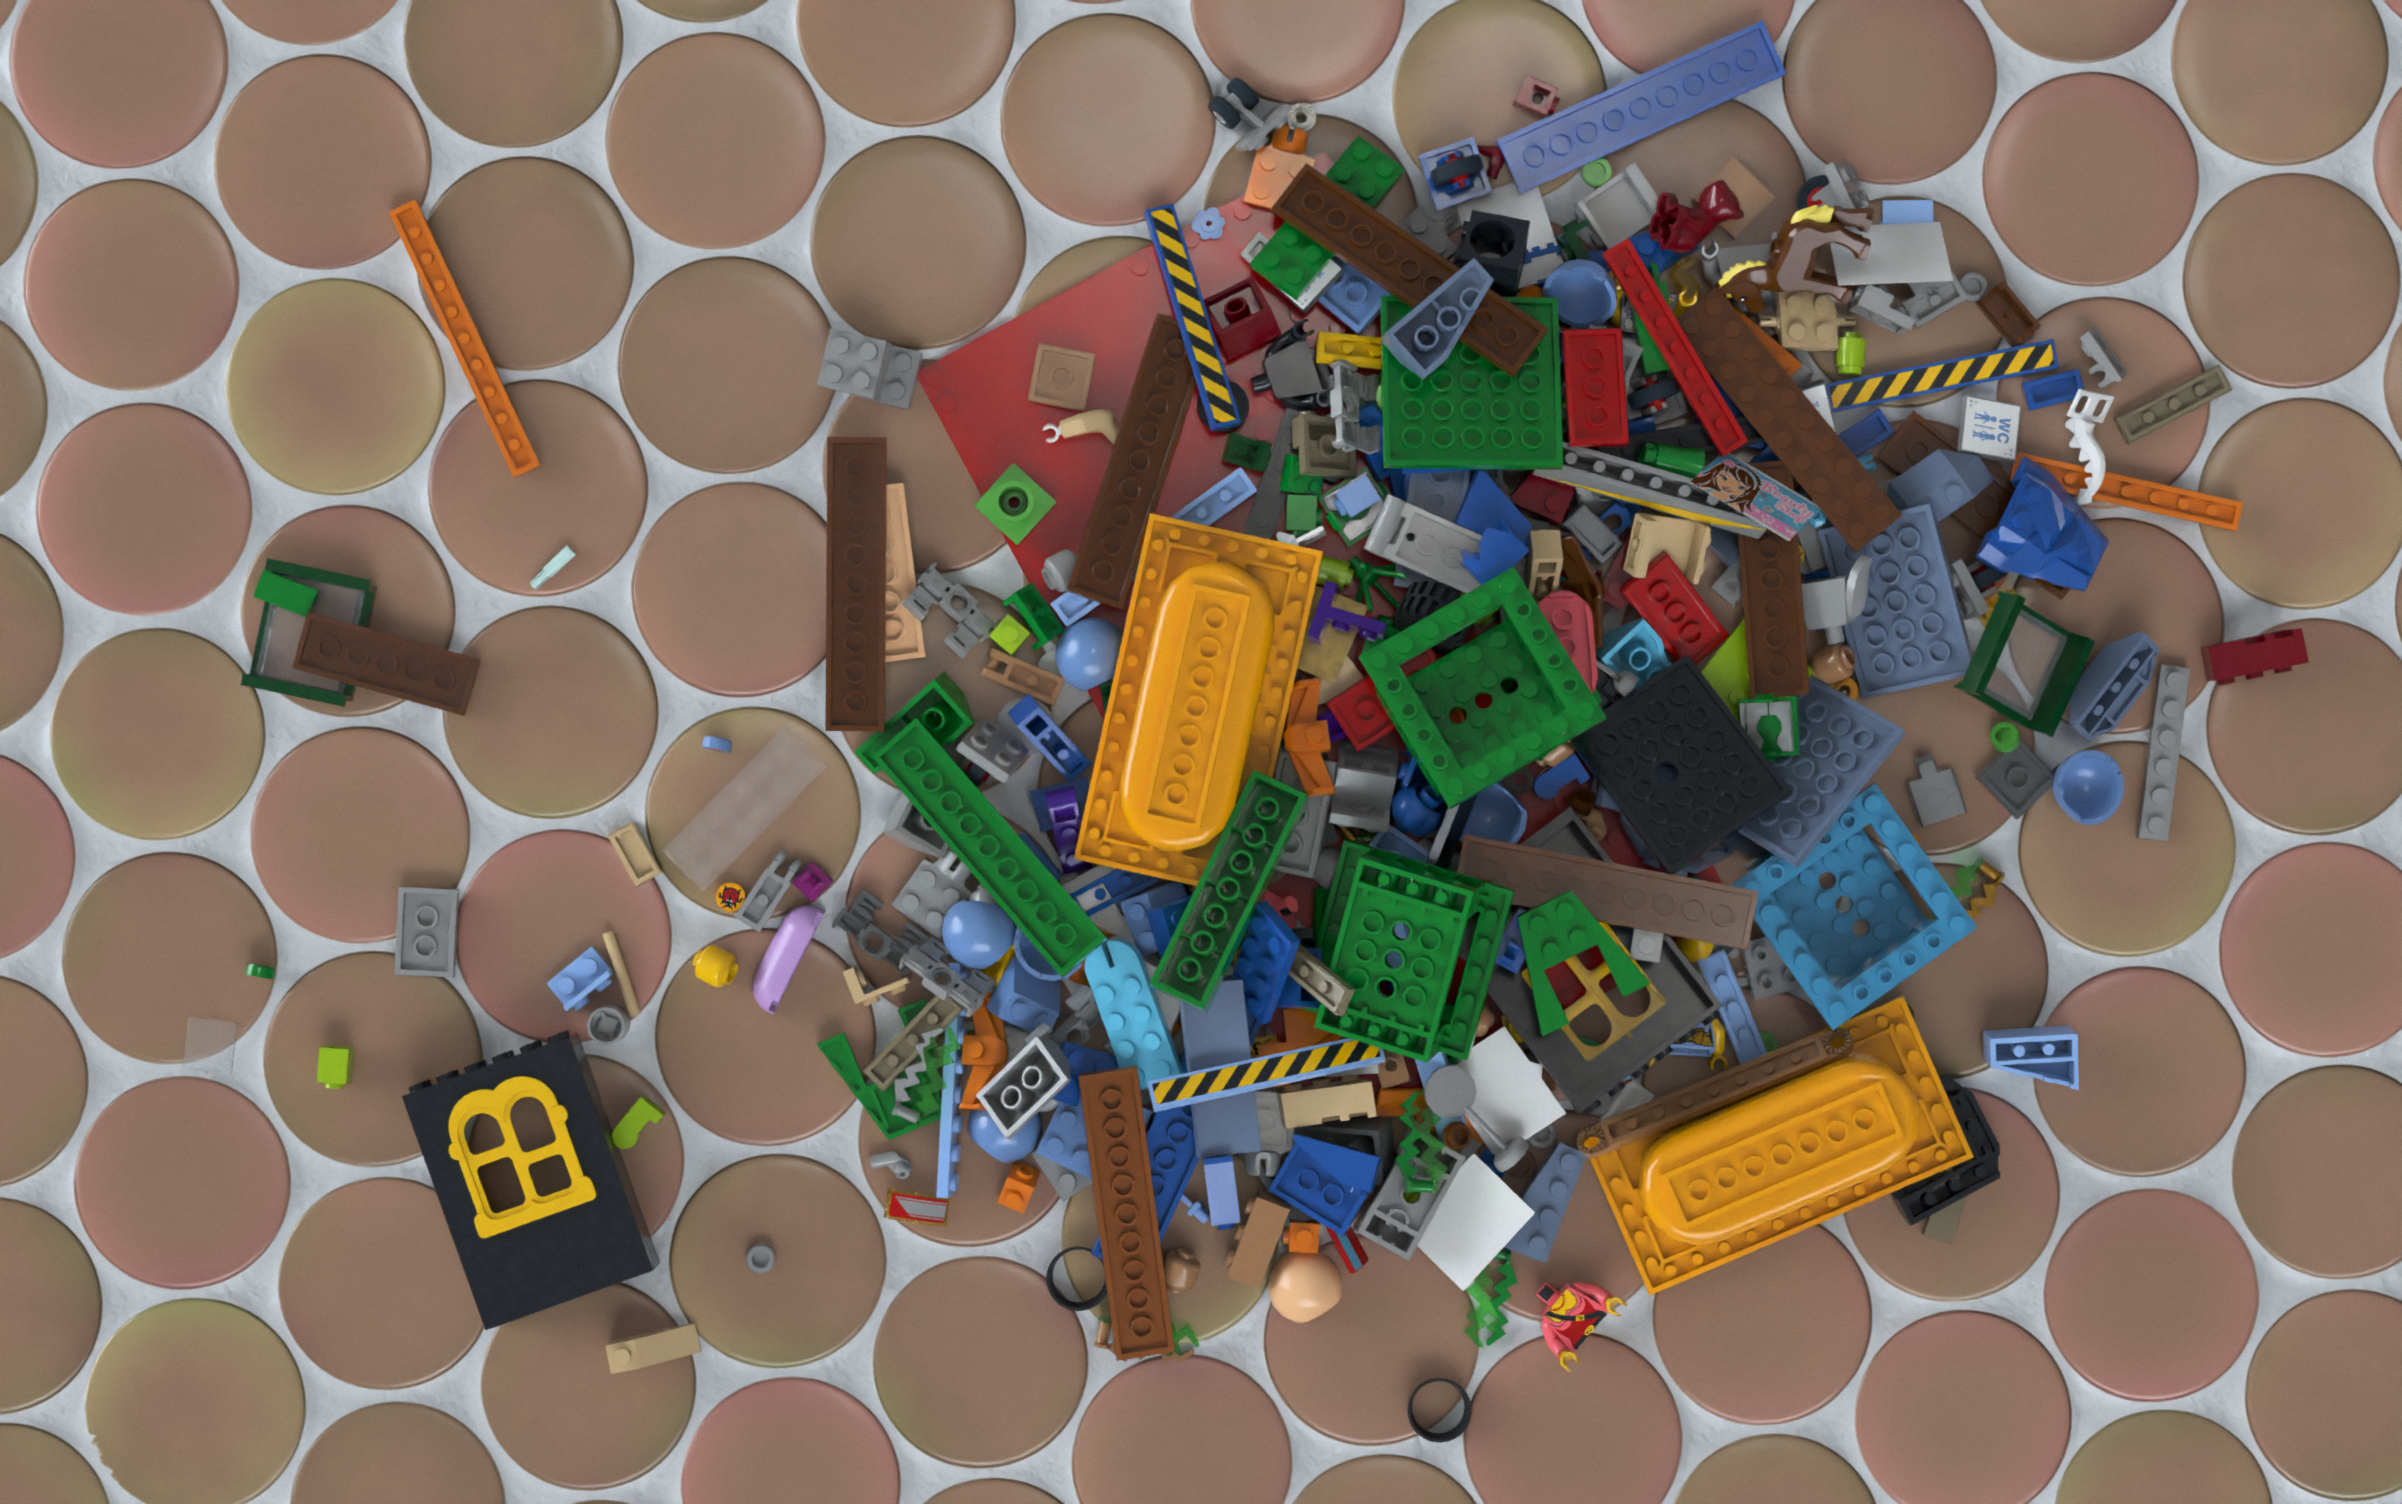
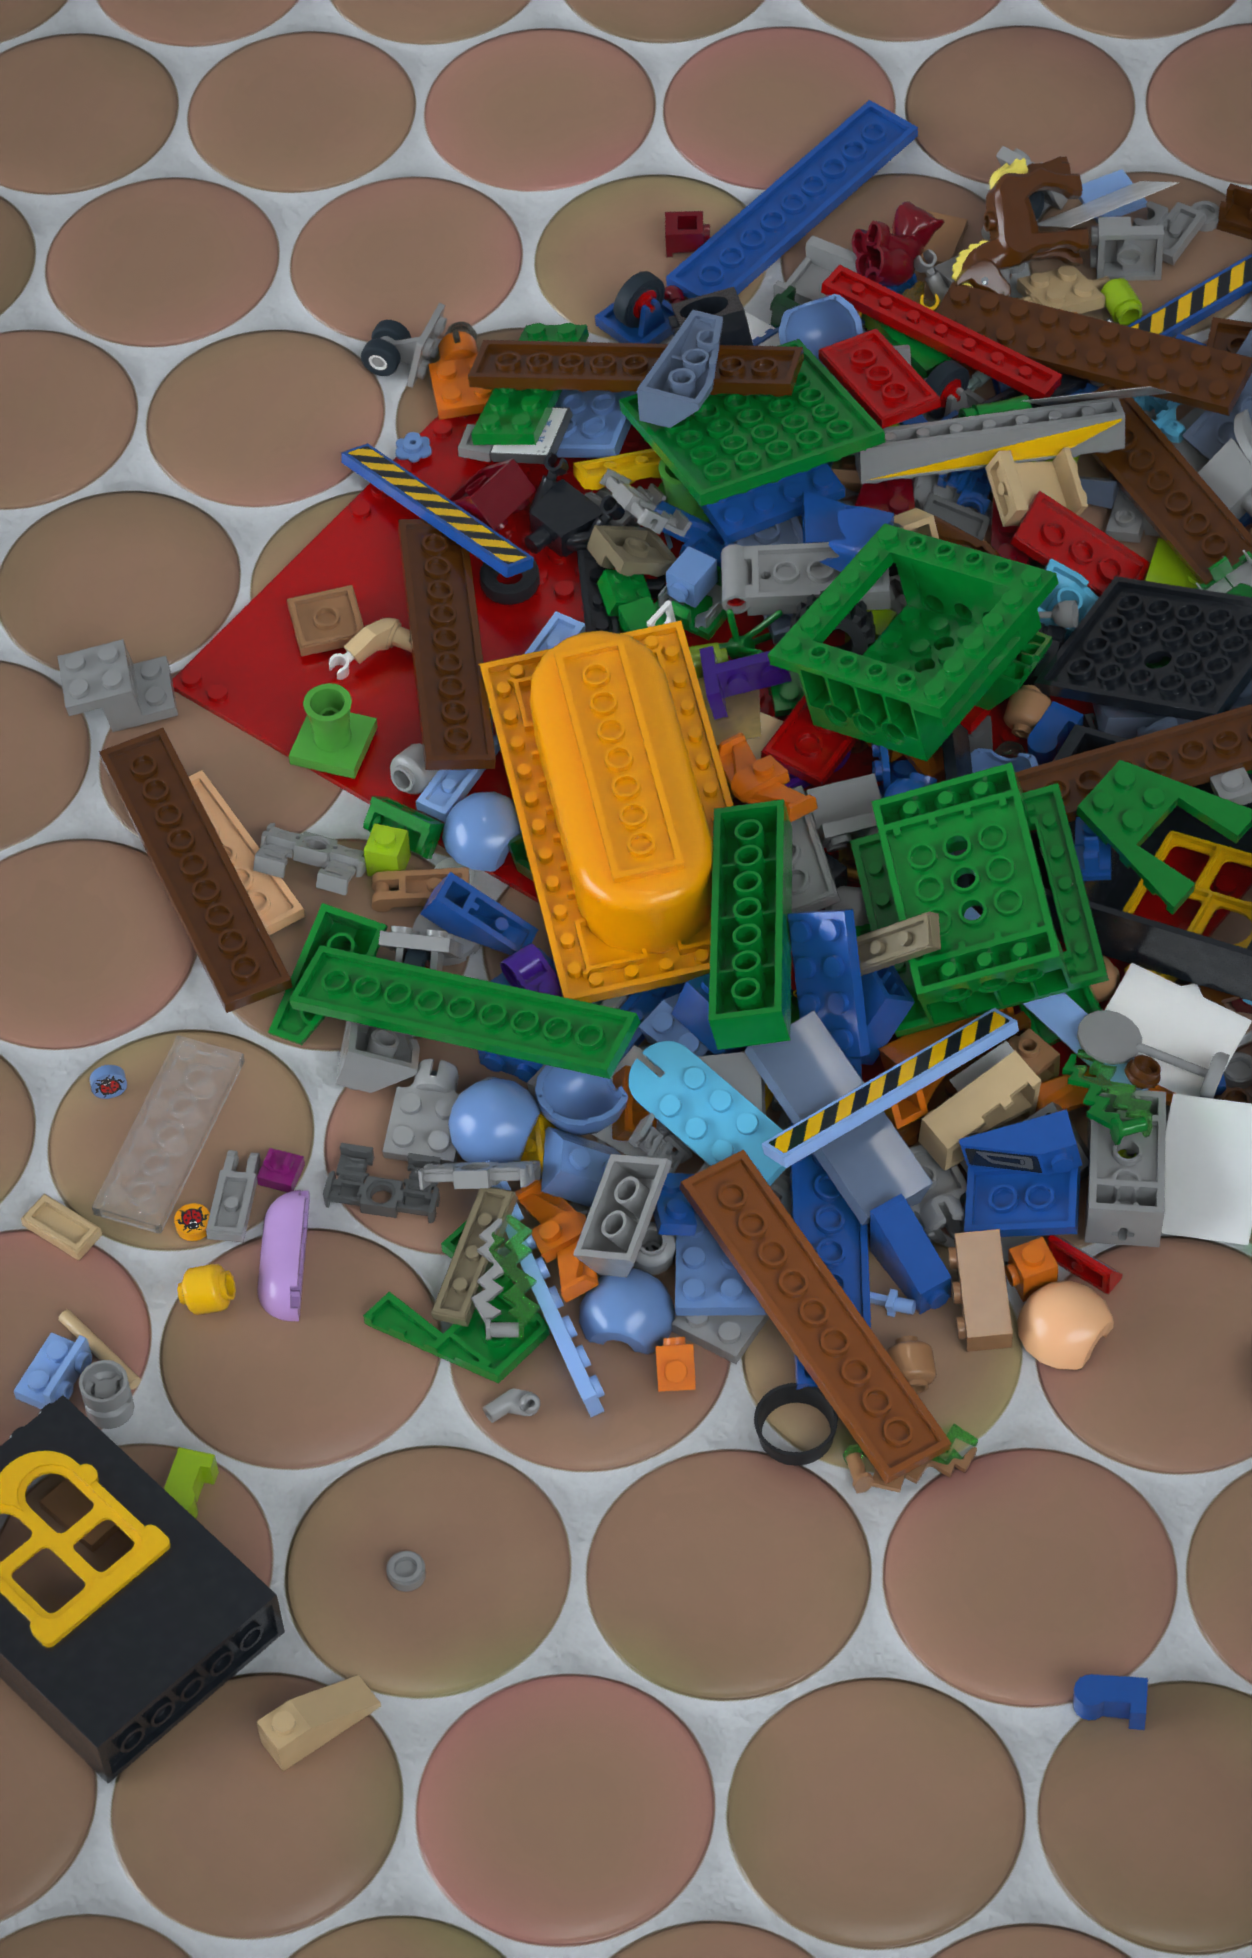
camera: 20 degrees left, 35 degrees down
tan bracket [843,966,911,1007] -> none
slope [884,1188,950,1227] -> none
dark green bracket [1221,432,1272,472] -> none
bright green tile [1581,158,1612,187] -> none

